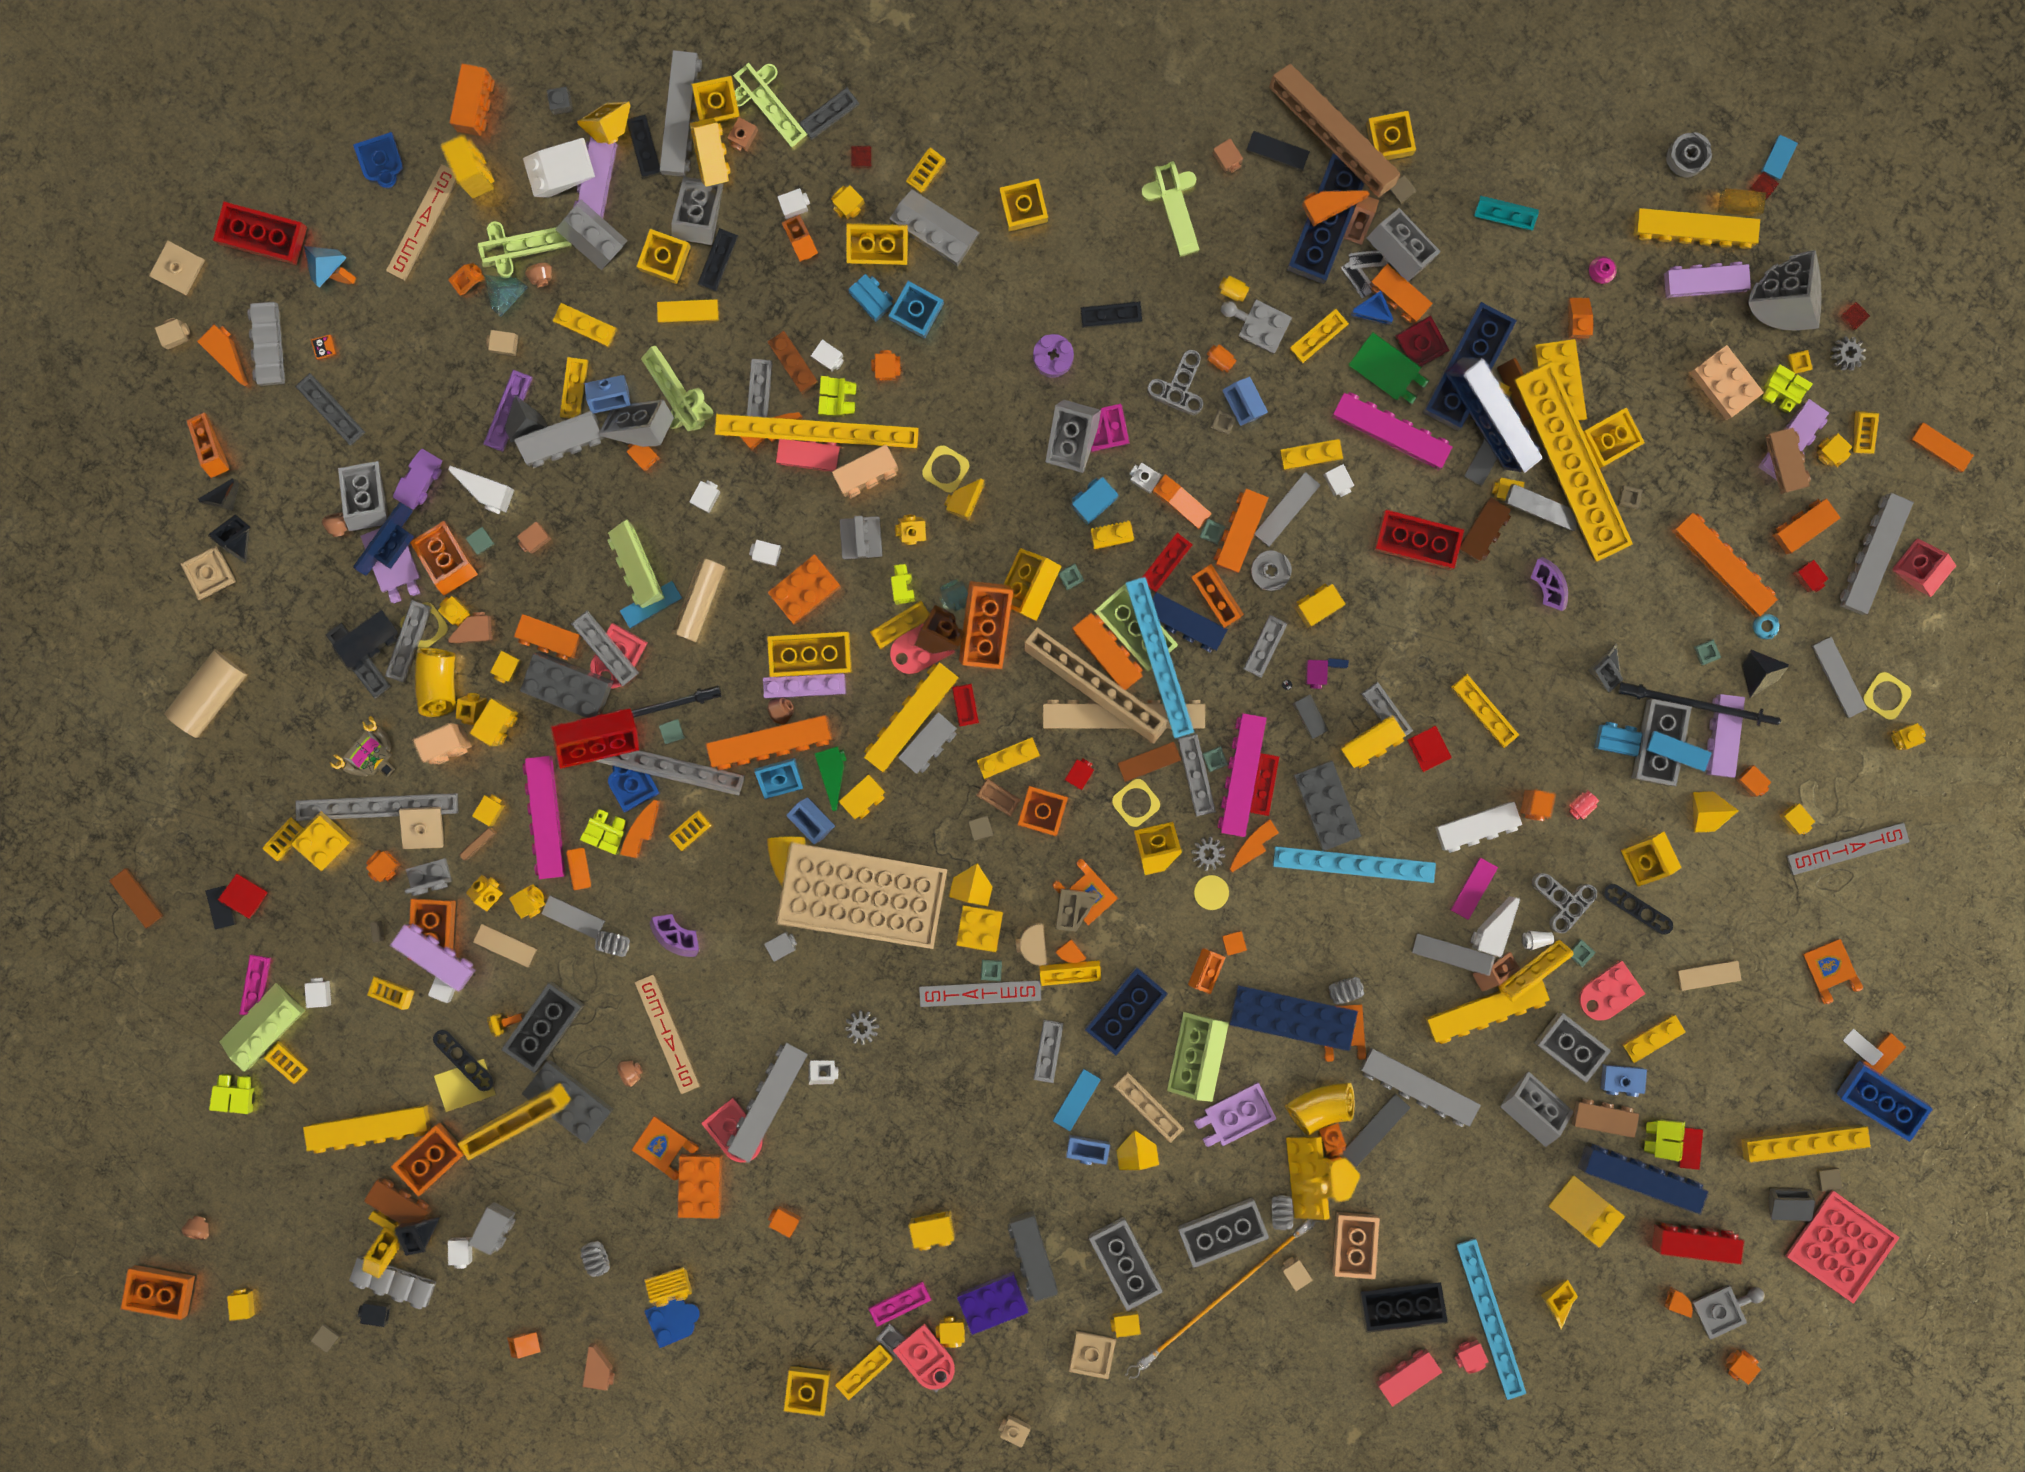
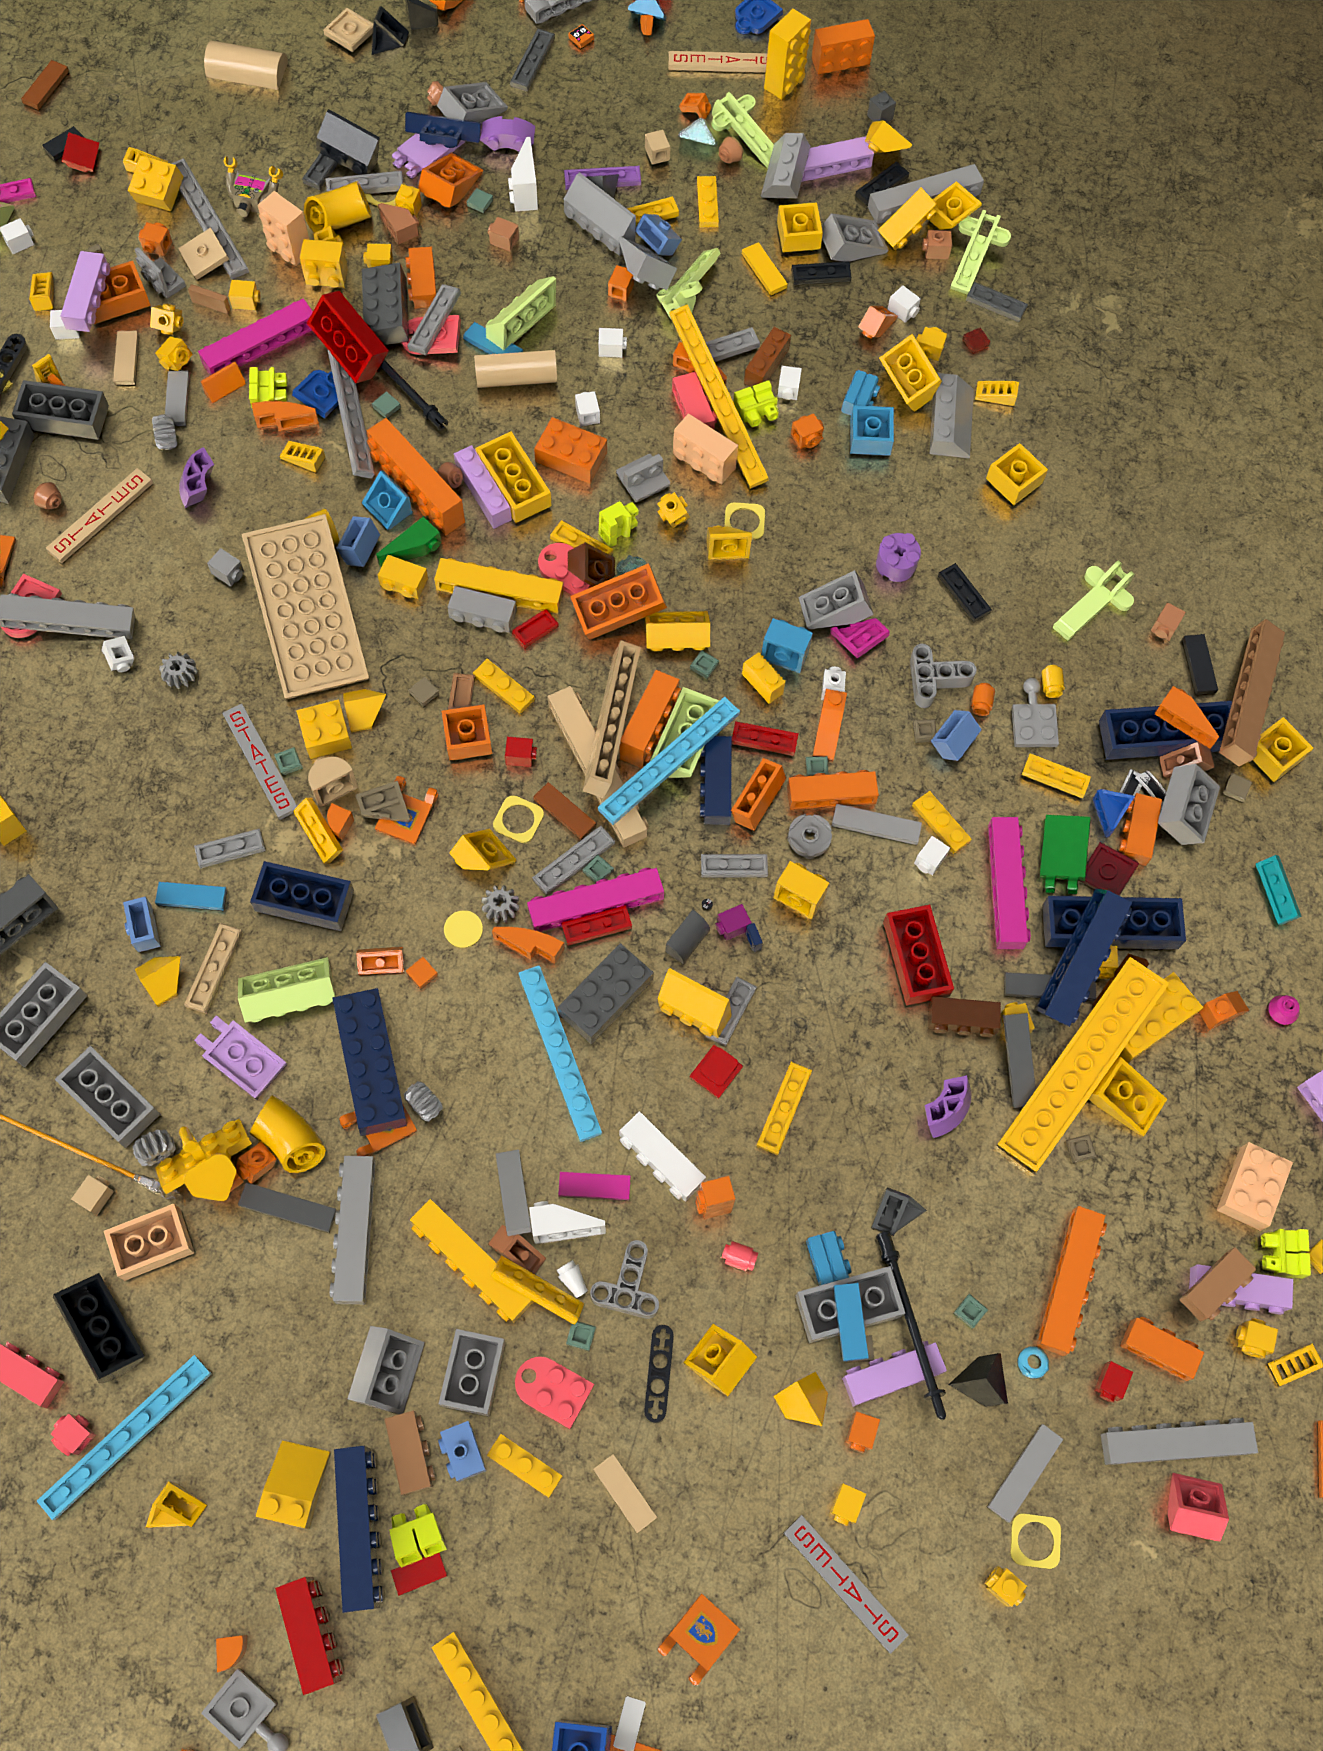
camera: 65 degrees right, 20 degrees down
white slope [523,138,595,198] -> none

